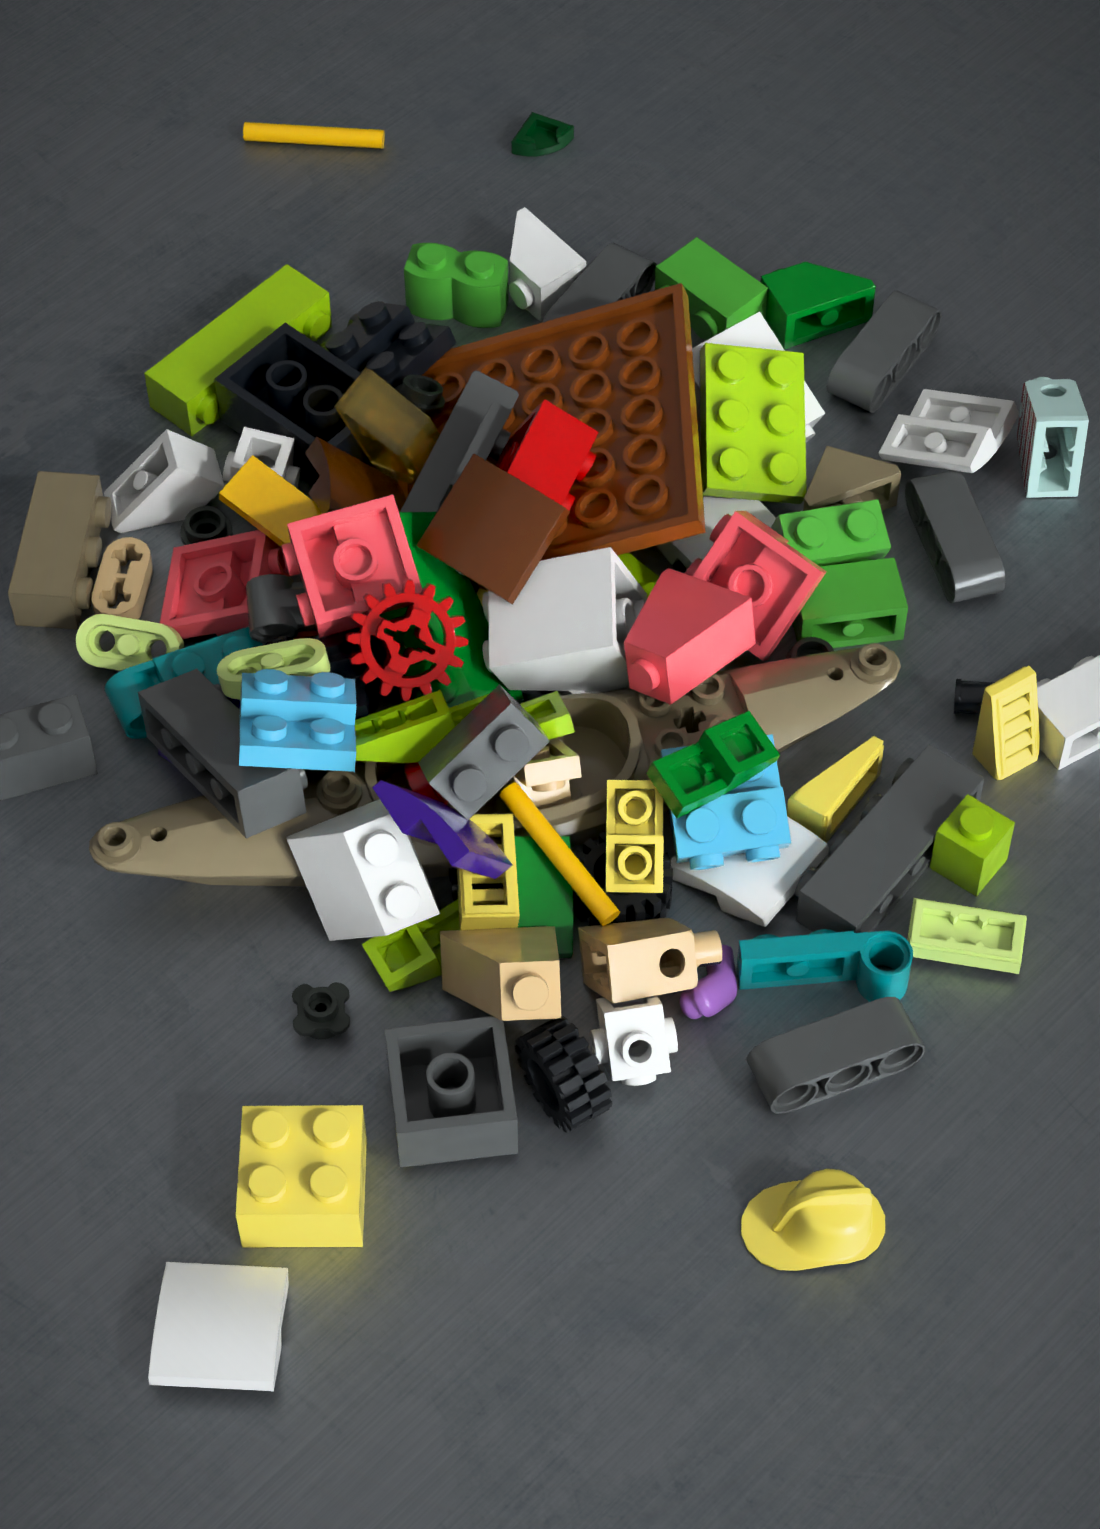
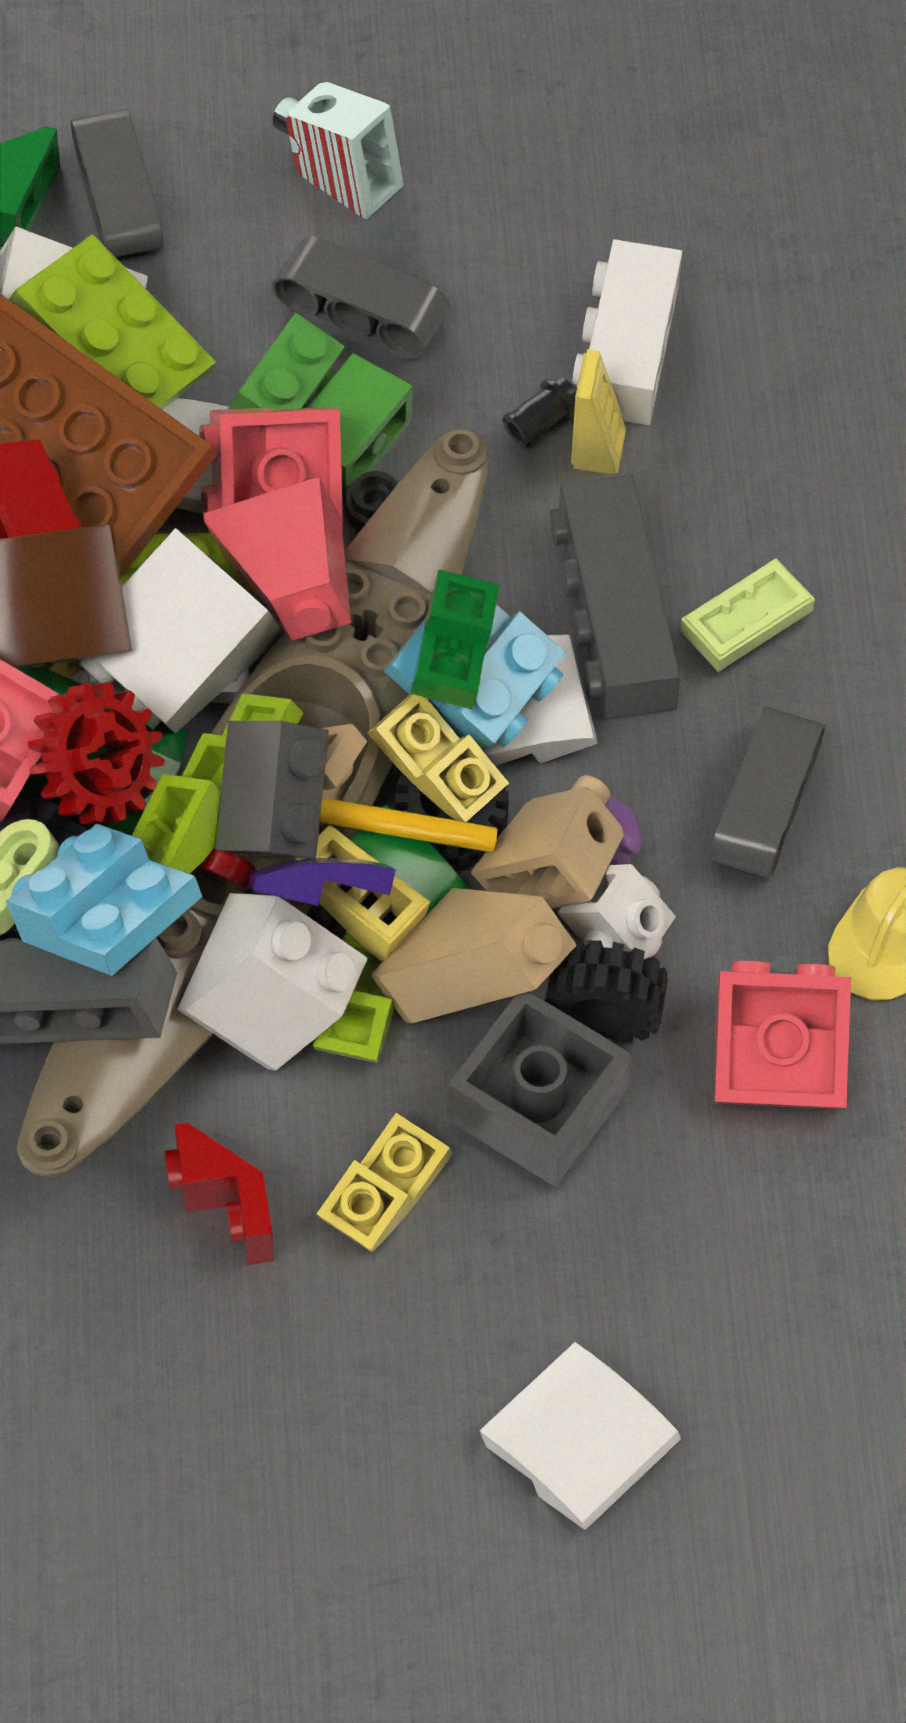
camera: 50 degrees left, 5 degrees up
light yellow brick [236,1105,367,1248] -> none
pearl dark grey plate [292,982,351,1040] -> none
teal plate [736,929,913,1002] -> none
light yellow slope [787,736,884,843] -> none
dark tan slope [803,446,901,511] -> none
white slope [879,389,1019,473] -> none
lime brick [930,794,1015,897] -> none
none -> red slope [164,1122,274,1265]
none -> light yellow slope [317,1113,453,1253]
none -> coral plate [713,961,851,1110]

